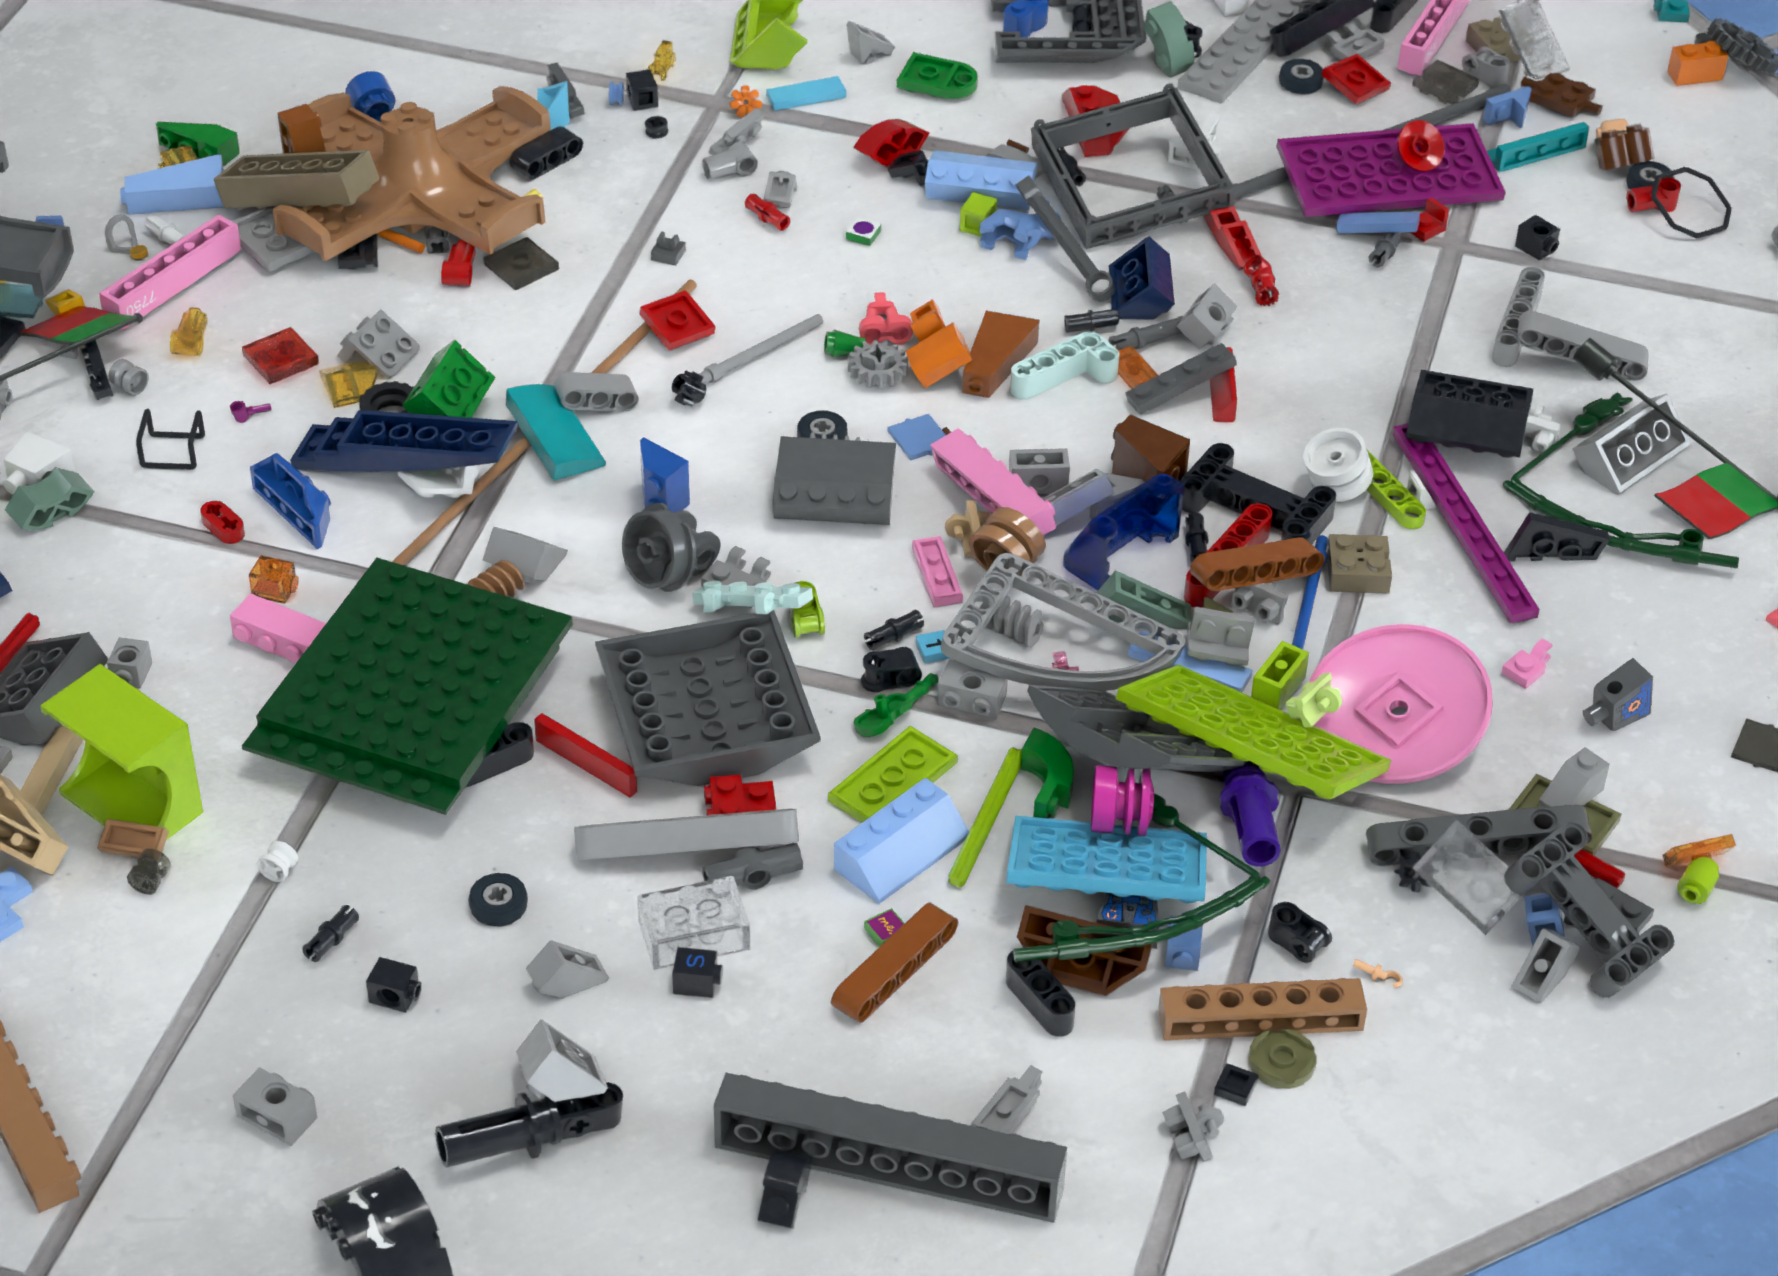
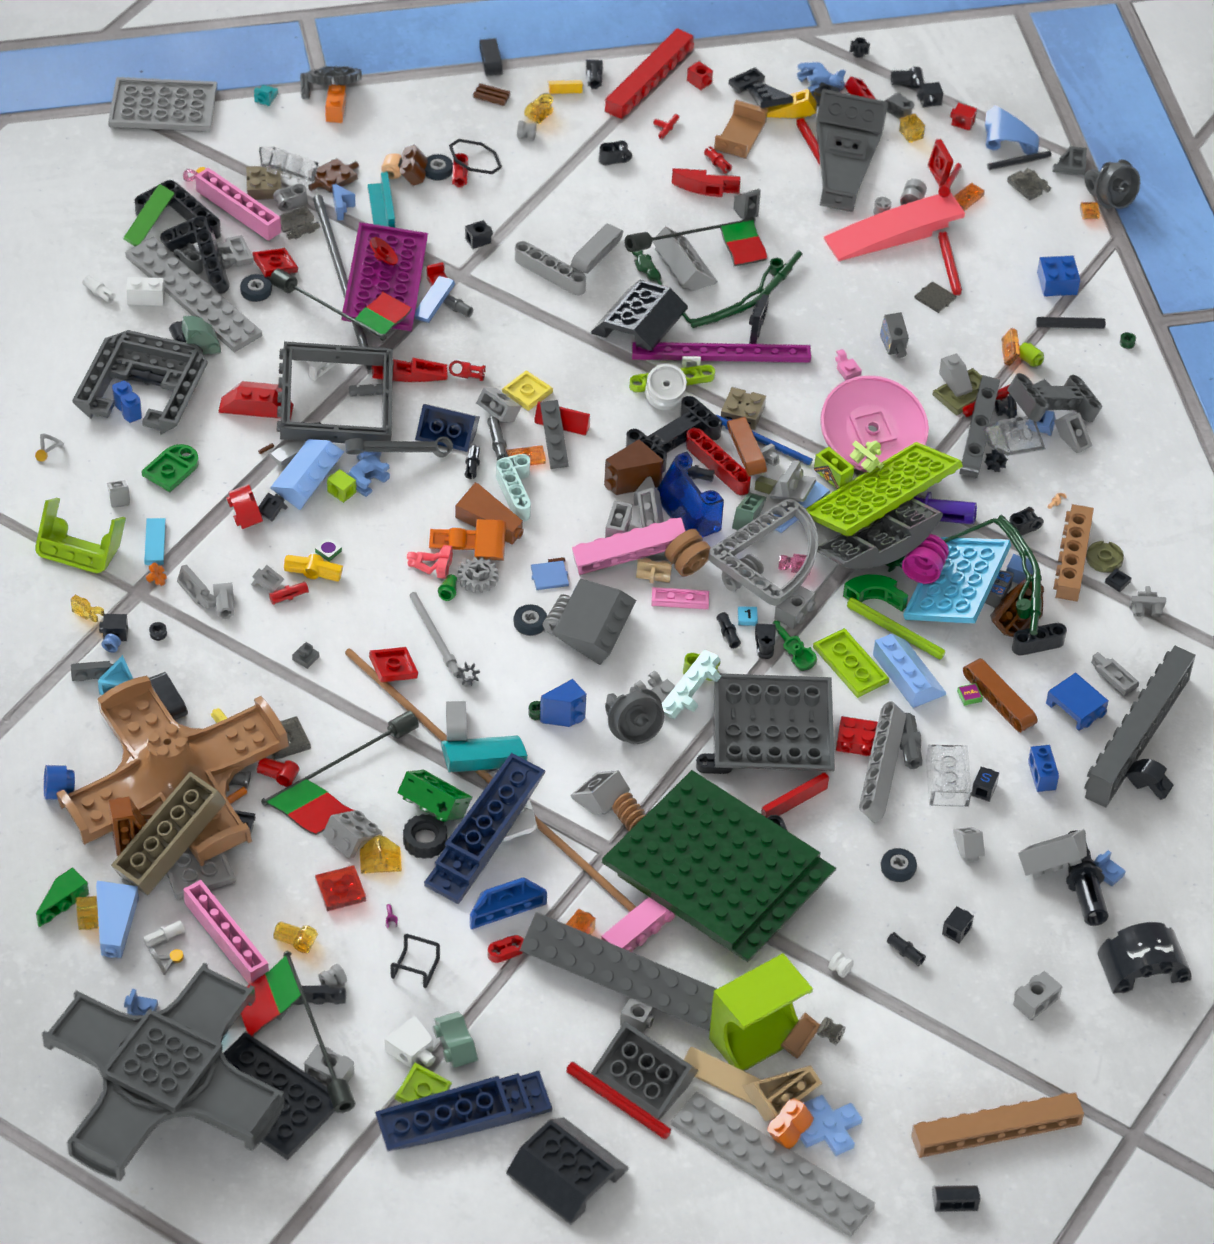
camera: 75 degrees left, 5 degrees up
none -> flag [261,710,419,835]
none -> flag [270,269,412,341]
none -> yellow piece [284,554,343,582]
none -> light yellow tile [502,370,553,411]
none -> dark grey brick [520,912,718,1031]
none -> blue brick [1028,745,1059,792]
none -> blue panel [1046,673,1109,731]
none -> medium blue bracket [1094,850,1126,886]

